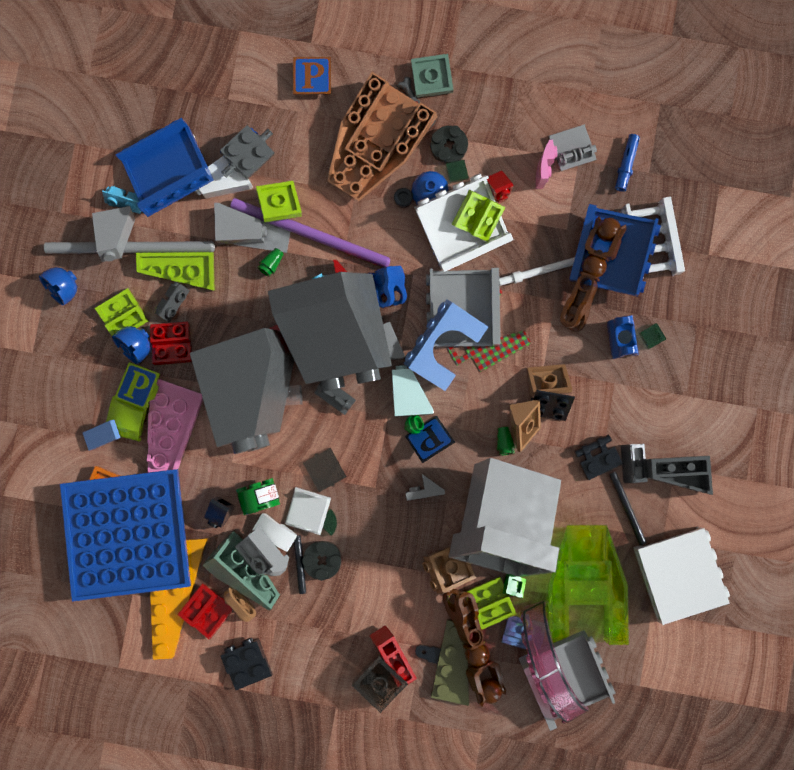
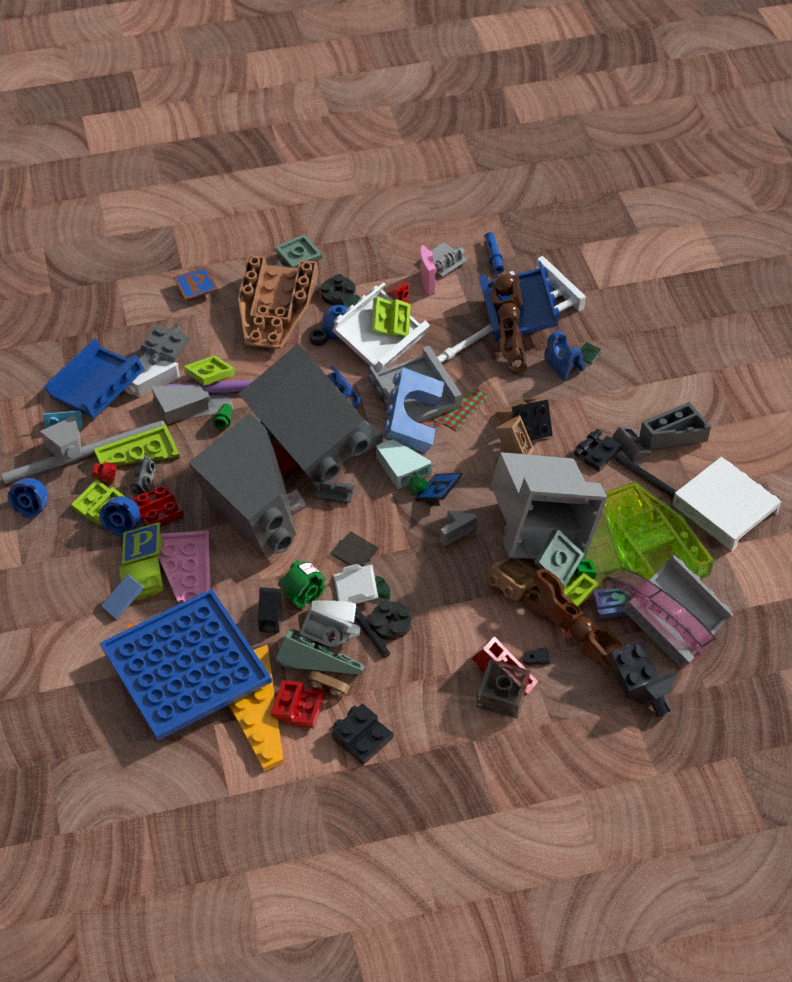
camera: 25 degrees left, 35 degrees down
olive wing [431,619,469,706] -> none
none -> red piece [91,462,117,484]
none -> sand green plate [534,529,584,587]
none -> black plate [607,639,677,717]

